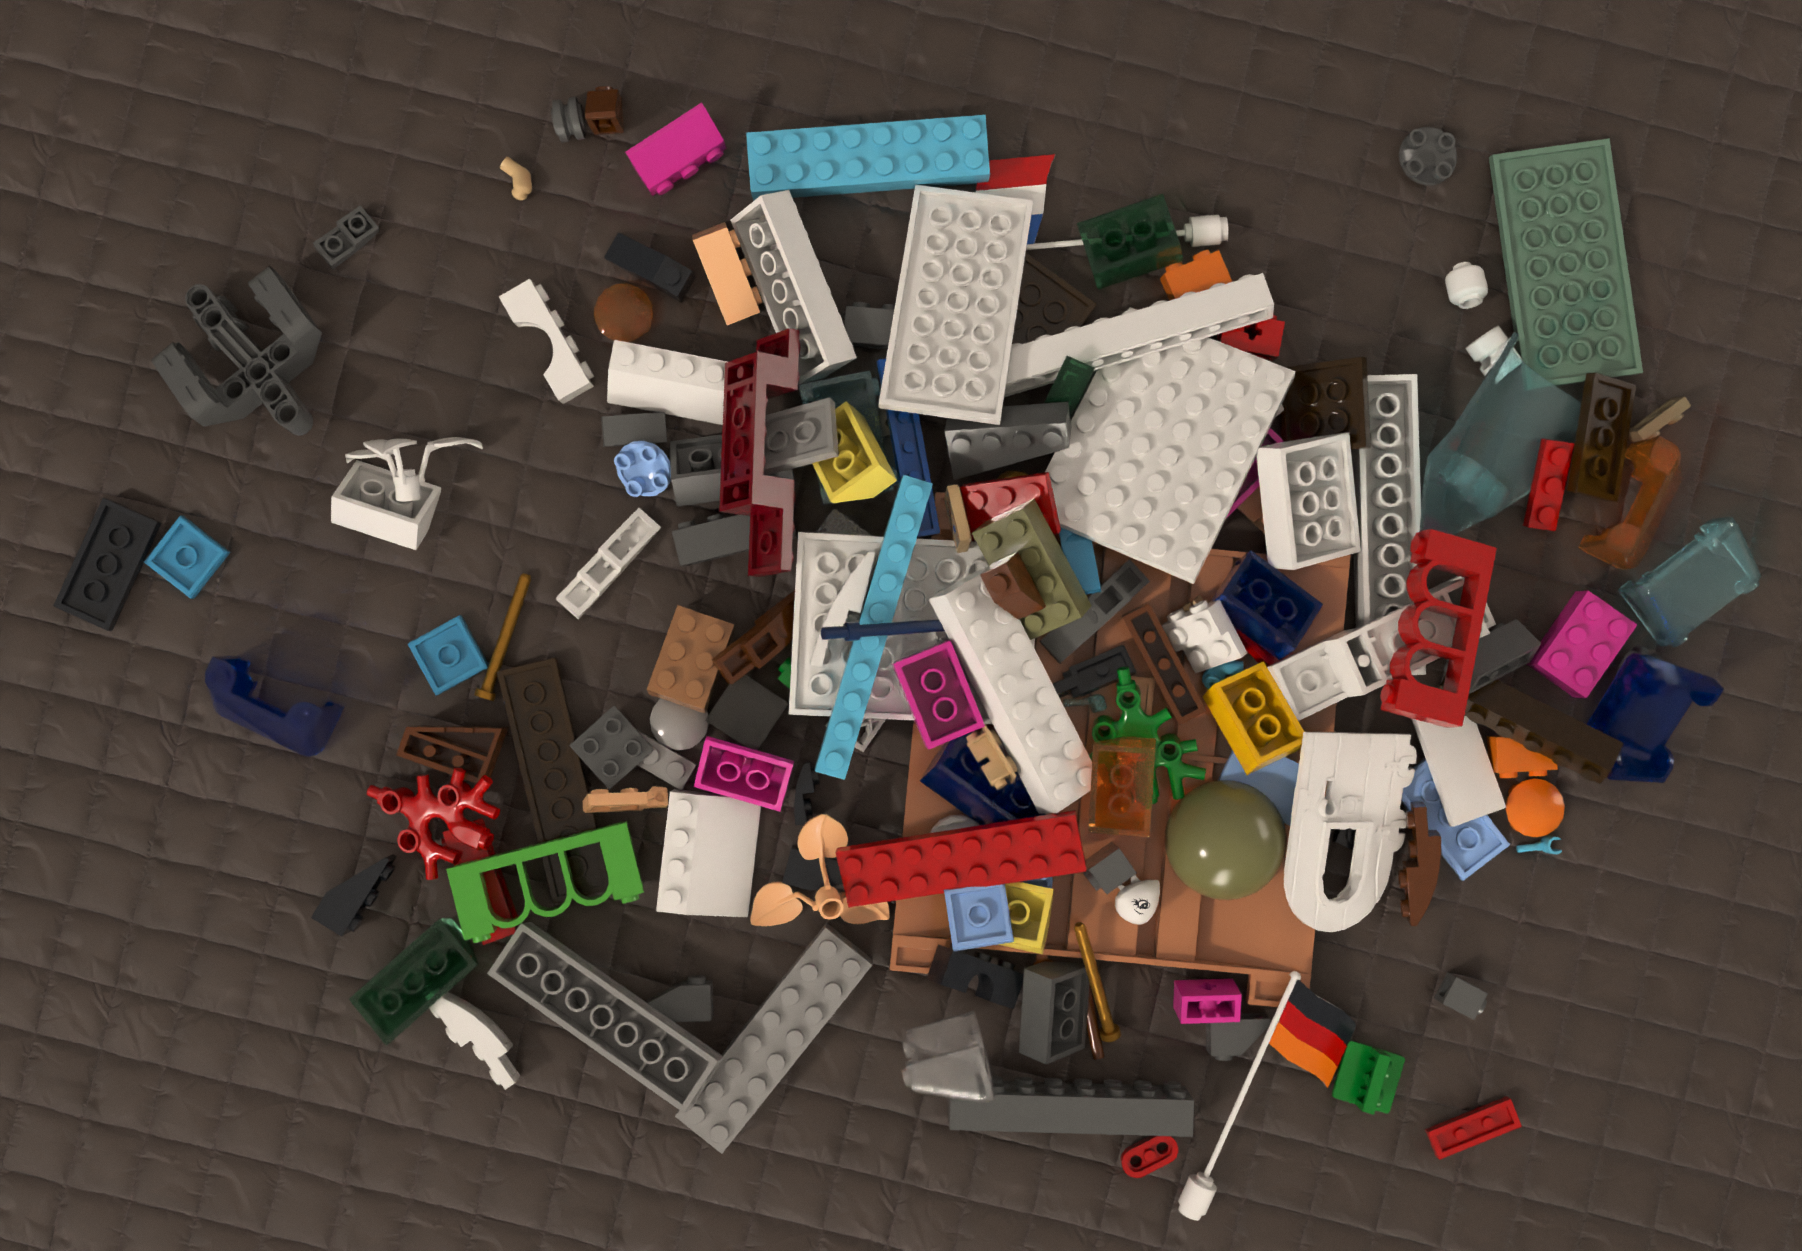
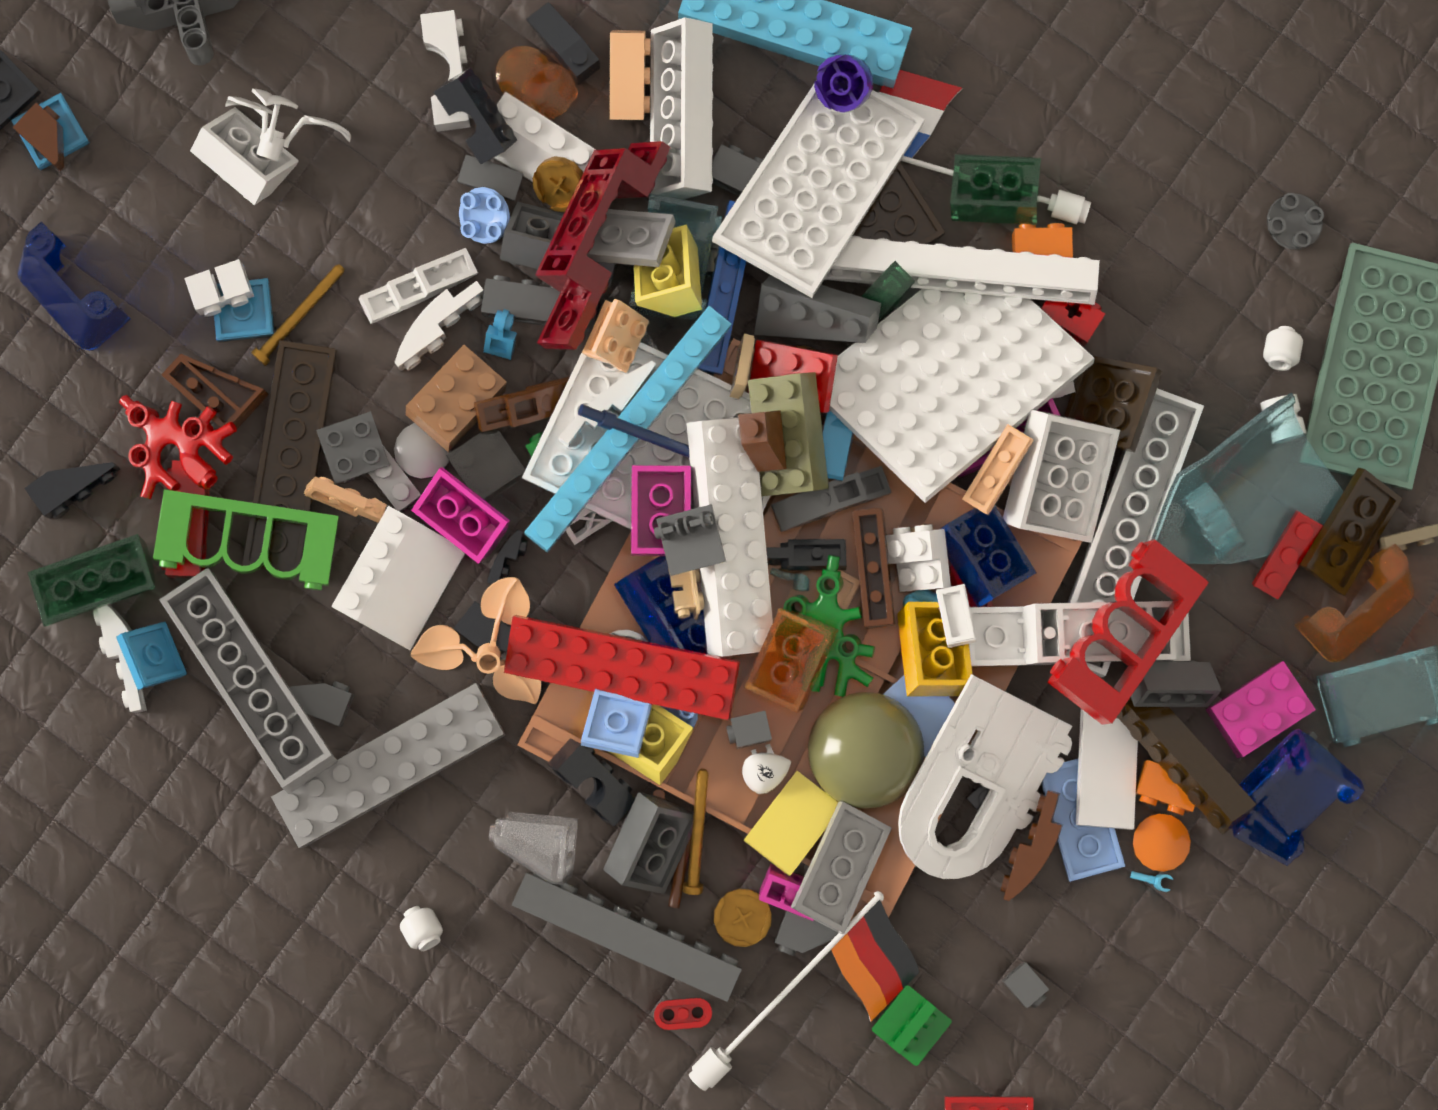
camera: 20 degrees right, 5 degrees down
none -> reddish brown slope [13,103,64,171]
none -> dark azure tile [116,622,187,690]
none -> white piece [184,259,254,317]
none -> white slope [395,281,484,371]
none -> white head [400,906,443,951]
none -> black arch [434,67,517,164]
none -> dark azure plate [484,309,517,360]
none -> clear orange dish [522,62,578,120]
none -> pearl gold tile [532,156,583,212]
none -> light nougat bracket [582,299,649,373]
none -> dark grey hinge [654,504,726,576]
none -> pearl gold tile [714,889,772,947]
none -> light yellow tile [743,771,838,876]
none -> light grey plate [791,801,892,934]
none -> dark purple cylinder [814,54,873,113]
none -> white tile [936,584,977,648]
none -> light nougat tile [962,424,1034,515]

